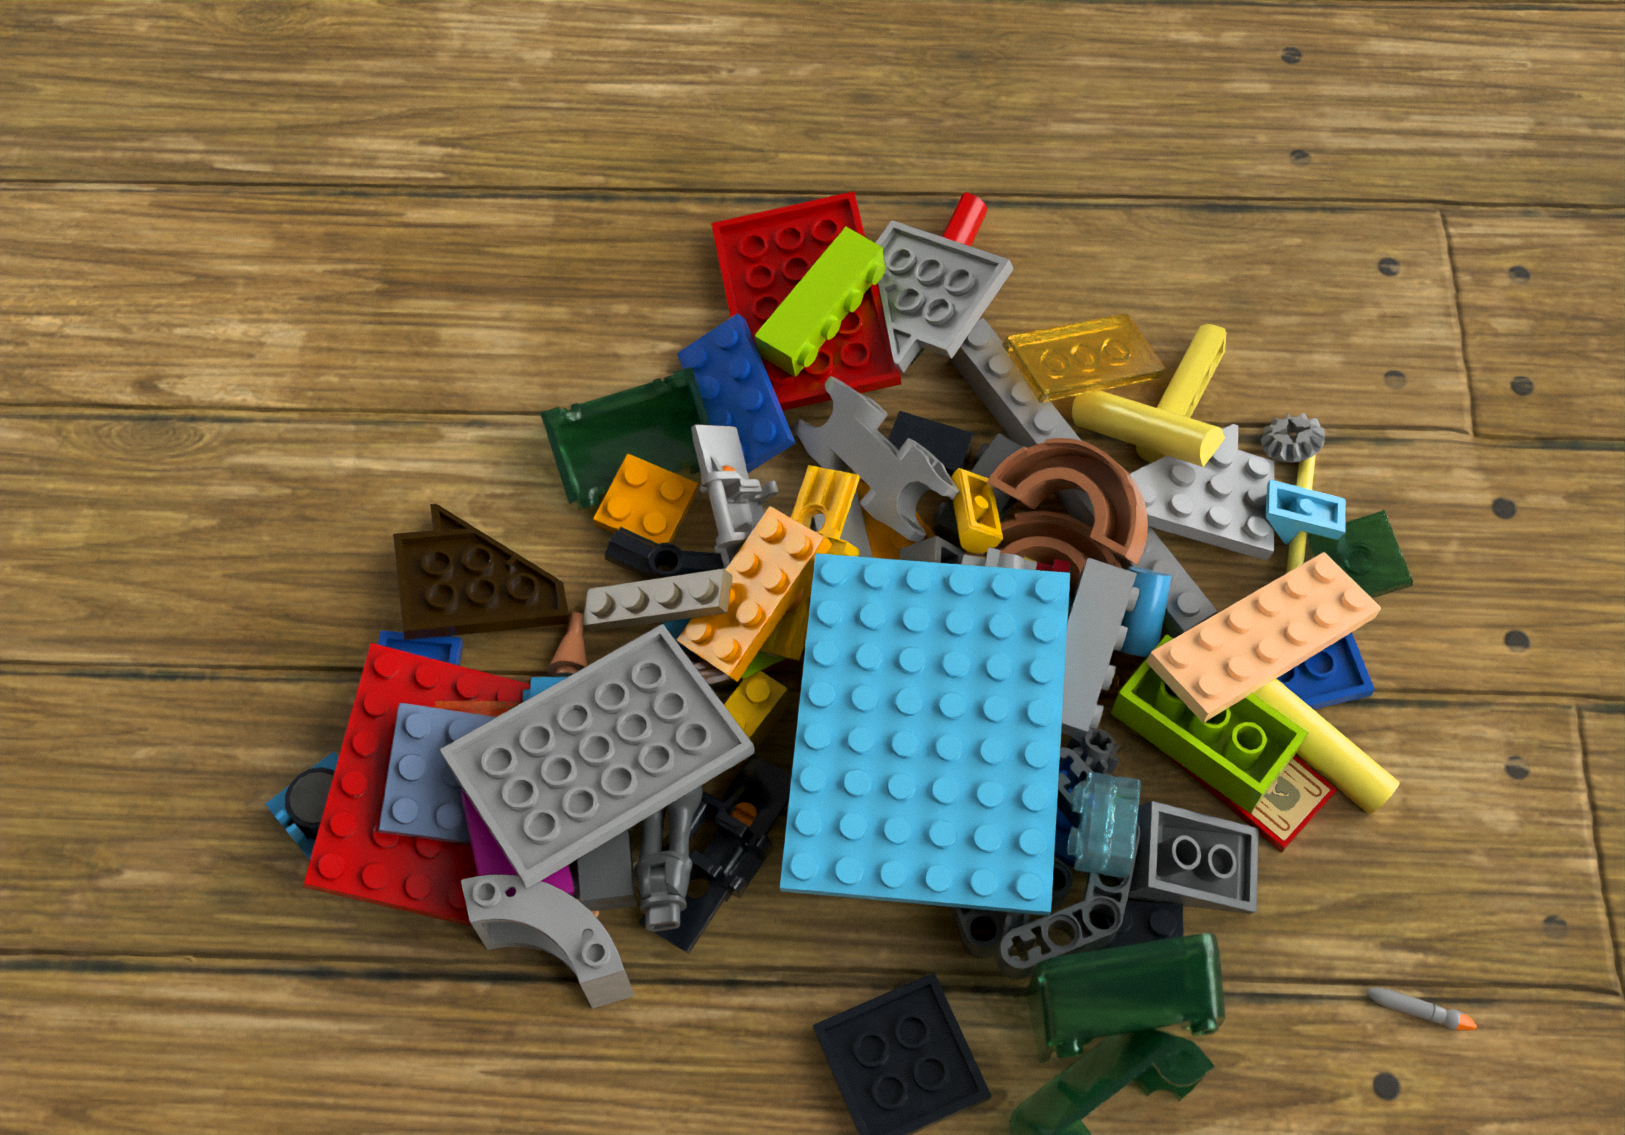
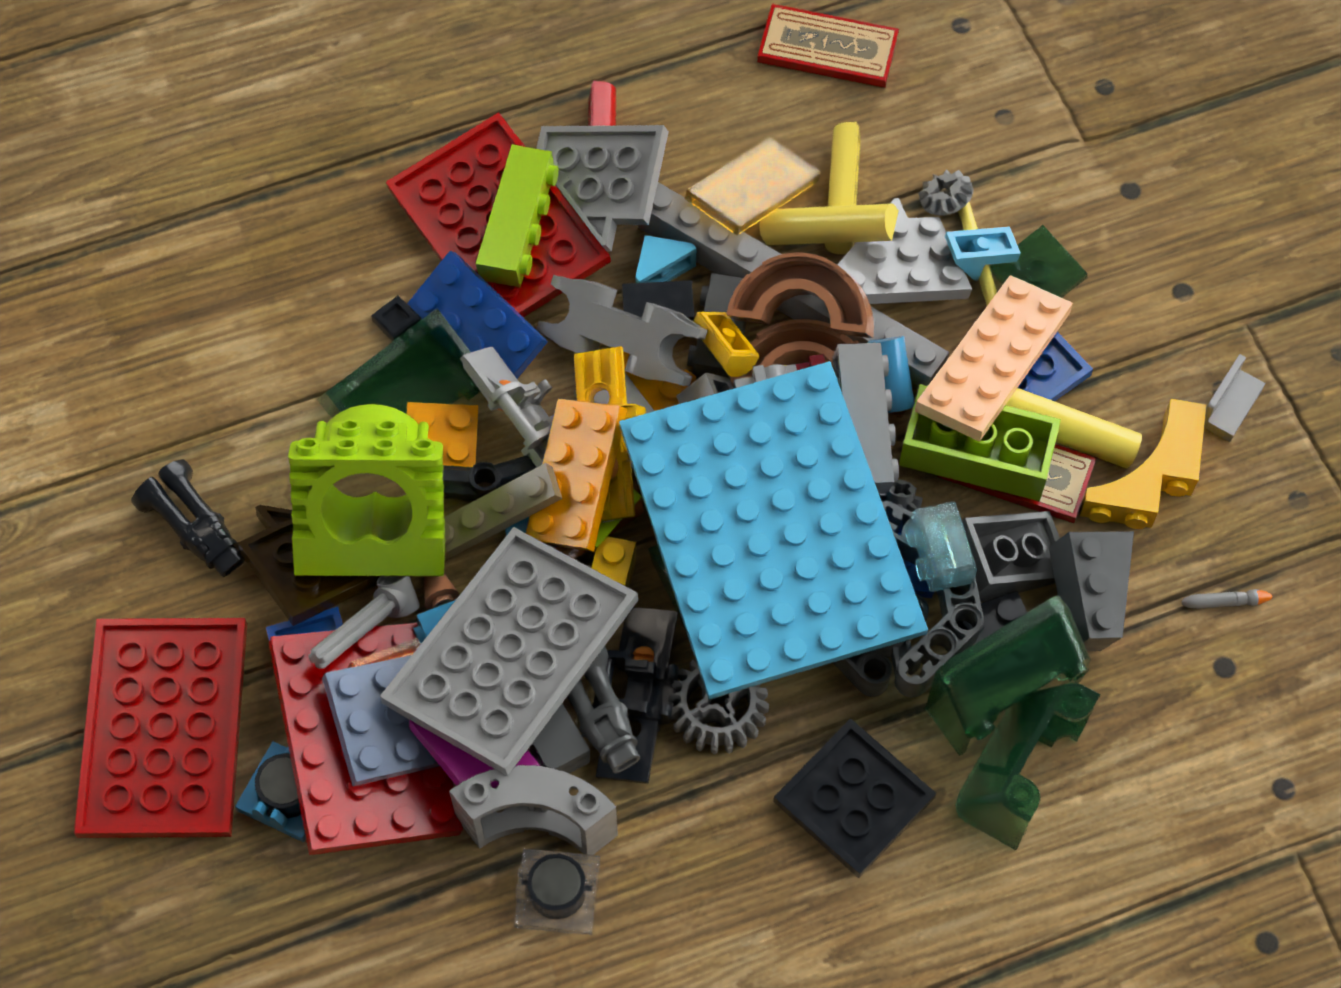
camera: 25 degrees left, 0 degrees up
none -> red plate [74,618,248,838]
none -> black piece [131,459,245,577]
none -> lime hose [288,404,445,576]
none -> light grey axle [309,576,420,669]
none -> black tile [371,295,421,344]
none -> piece [514,849,601,935]
none -> medium azure slope [635,235,697,283]
none -> light grey gear [667,659,769,755]
none -> tile [757,4,899,88]
none -> dark grey wedge [1049,531,1134,652]
none -> yellow arch [1080,399,1206,529]
none -> light grey panel [1204,354,1265,442]

